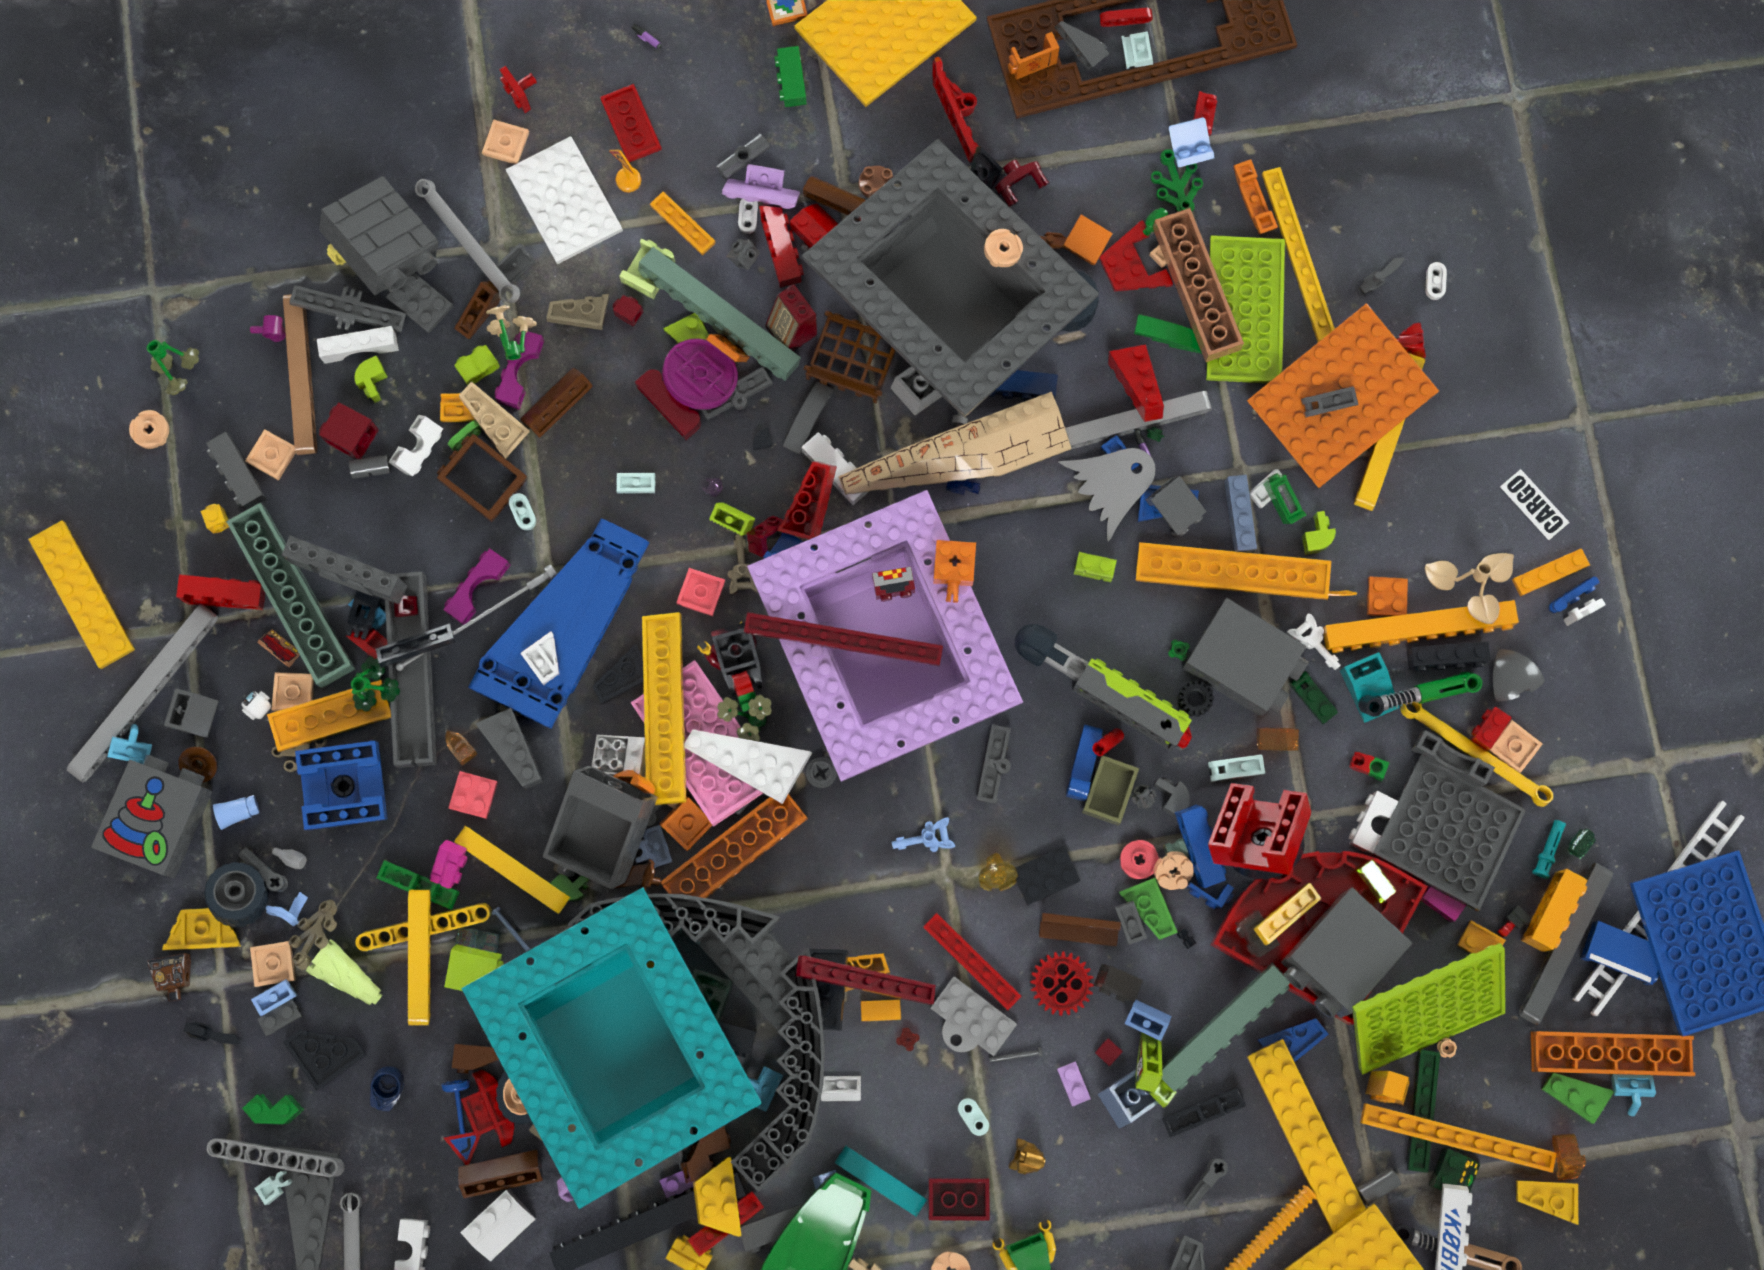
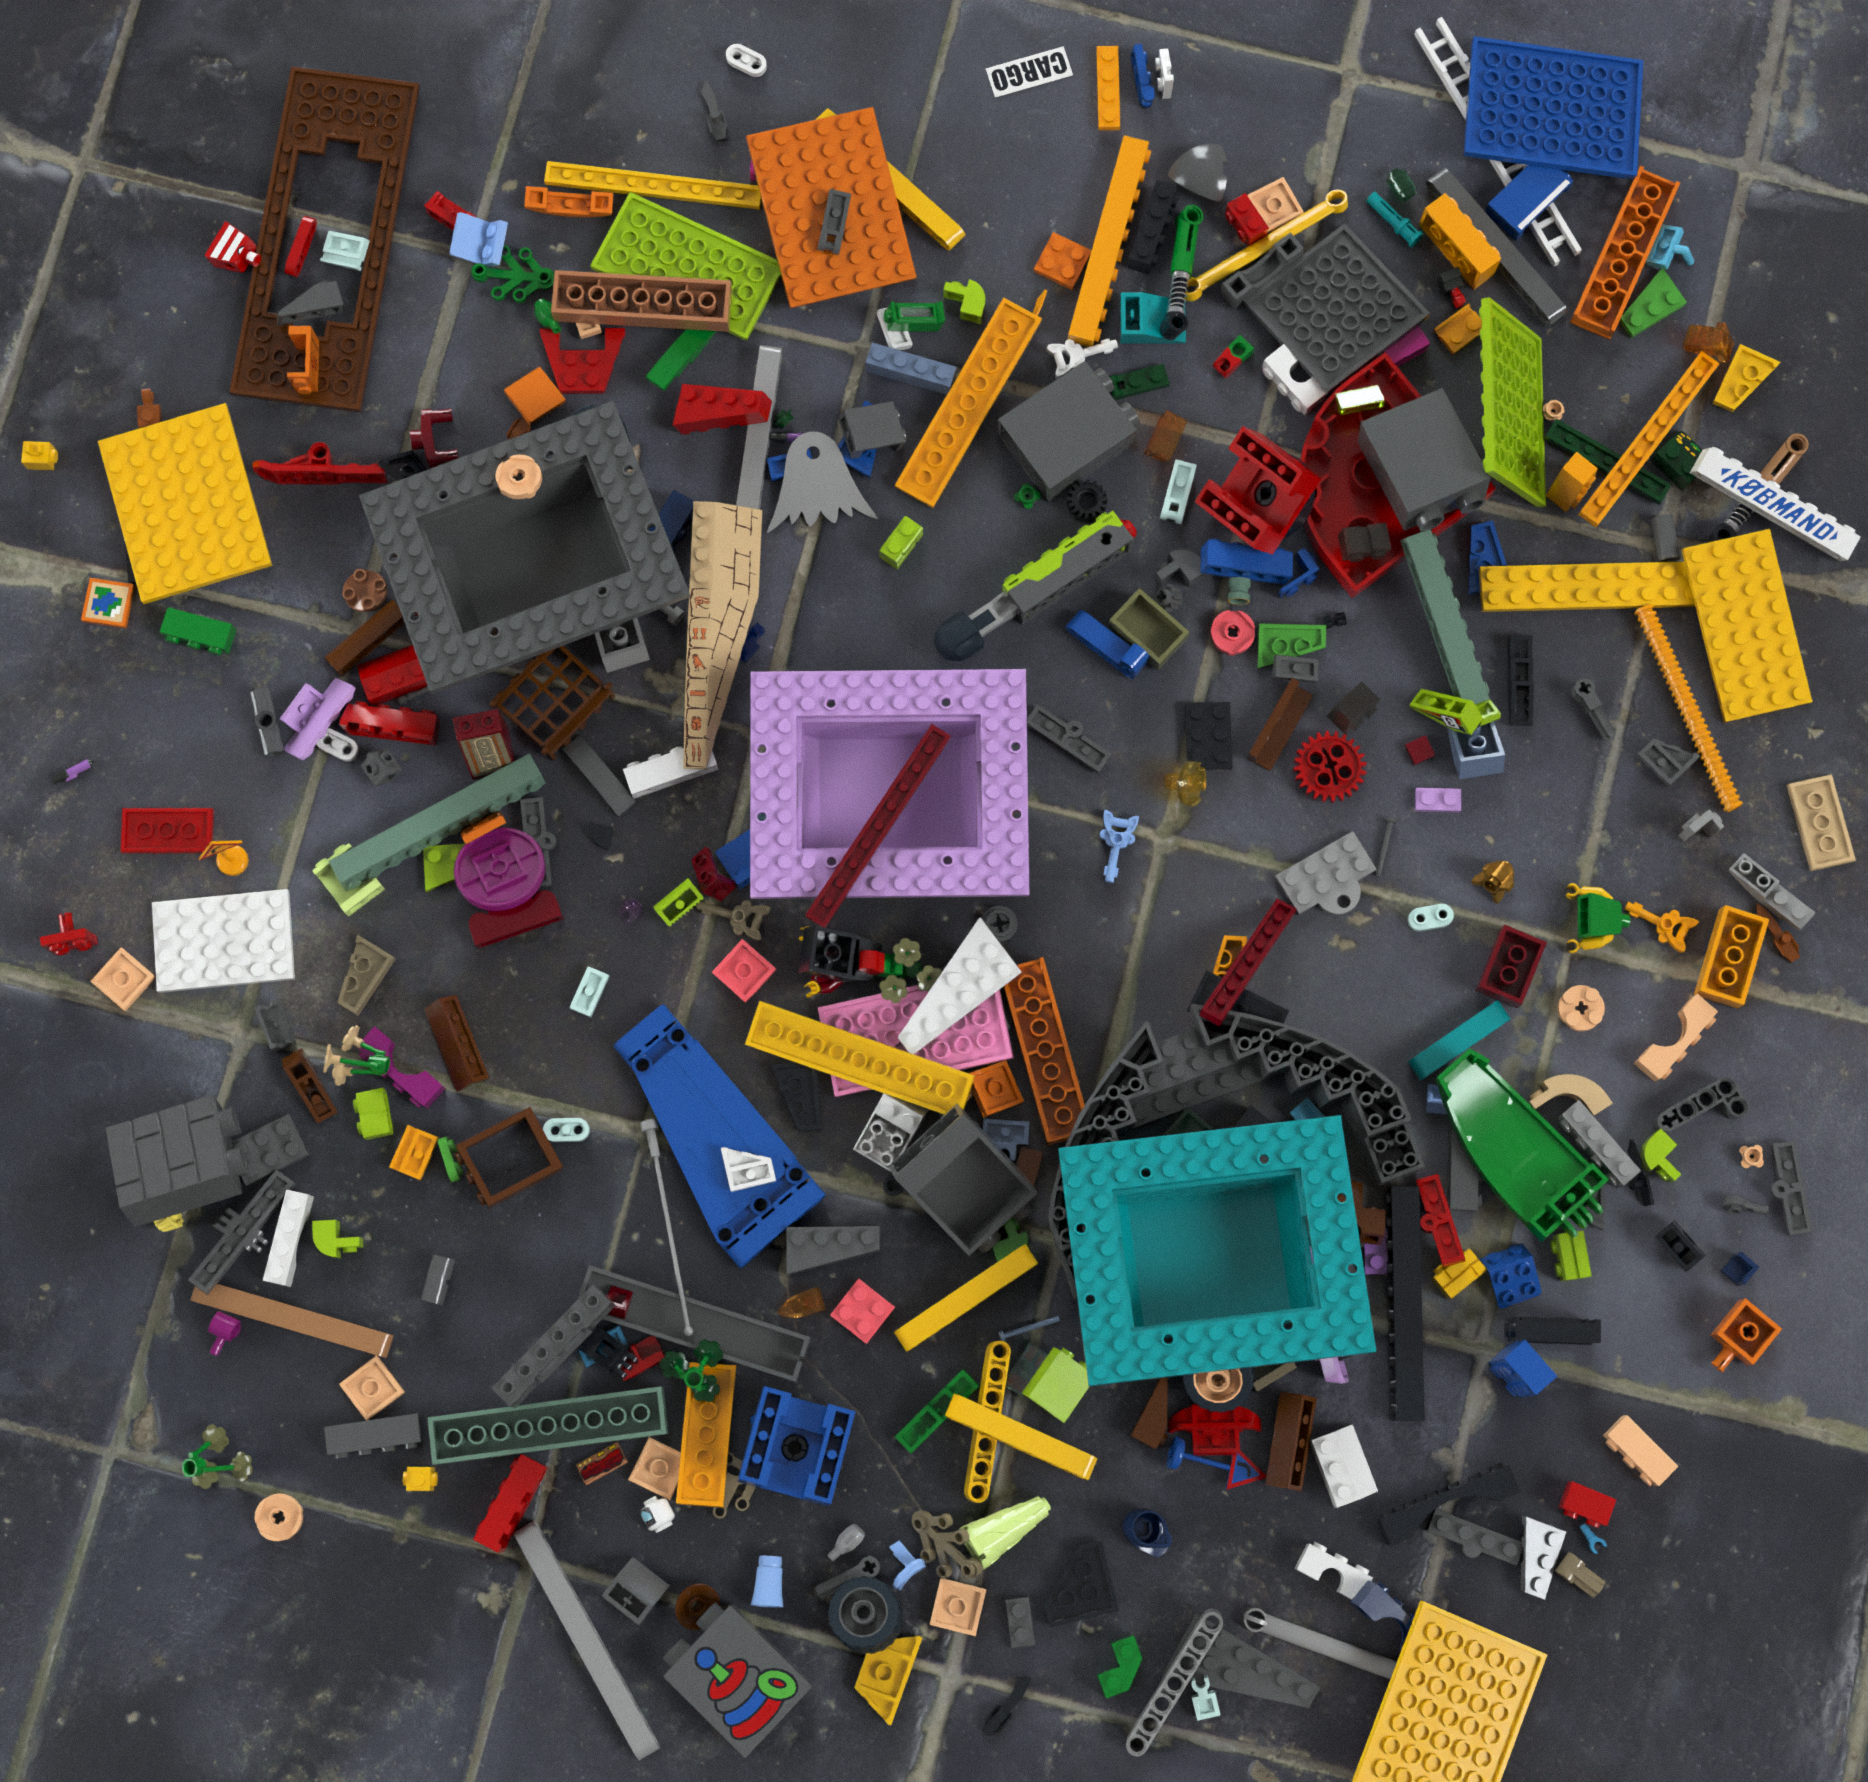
camera: 65 degrees left, 0 degrees up
yellow plate [28,520,135,669] -> none
medium azure plate [107,724,152,764] -> none
torso [147,953,191,1002] -> none
light blue slope [251,979,298,1016] -> none
dark red brick [319,402,379,460] -> none
black plate [376,624,455,668] -> none
white arch [388,415,443,476] -> none
light grey piece [415,179,520,303] -> none
dark pink brick [430,840,468,889] -> none
magenta arch [444,548,511,625] -> none
tan wing [459,382,530,459] -> none
dark red brick [613,295,644,327] -> none
orange slope [613,770,655,794] -> none
dark orange piece [640,859,660,890] -> none
light orange plate [650,192,716,256] -> none
yellow wing [693,1157,741,1237] -> none
red wedge [777,461,837,540] -> none
white slope [821,1076,861,1101] -> none
light orange tile [861,1000,901,1021] -> none
brick [872,566,915,602] -> none
clear red plate [896,1027,920,1051] -> none
red plate [923,913,1021,1011] -> none
orange brick [933,540,976,603] -> none
red piece [1092,728,1124,756] -> none
medium blue brick [1125,999,1172,1041] -> none
light nougat plate [1154,851,1194,890] -> none
yellow plate [1254,883,1321,945] -> none
red brick [1396,323,1426,358] -> none
tan plant [1425,553,1514,624] -> none

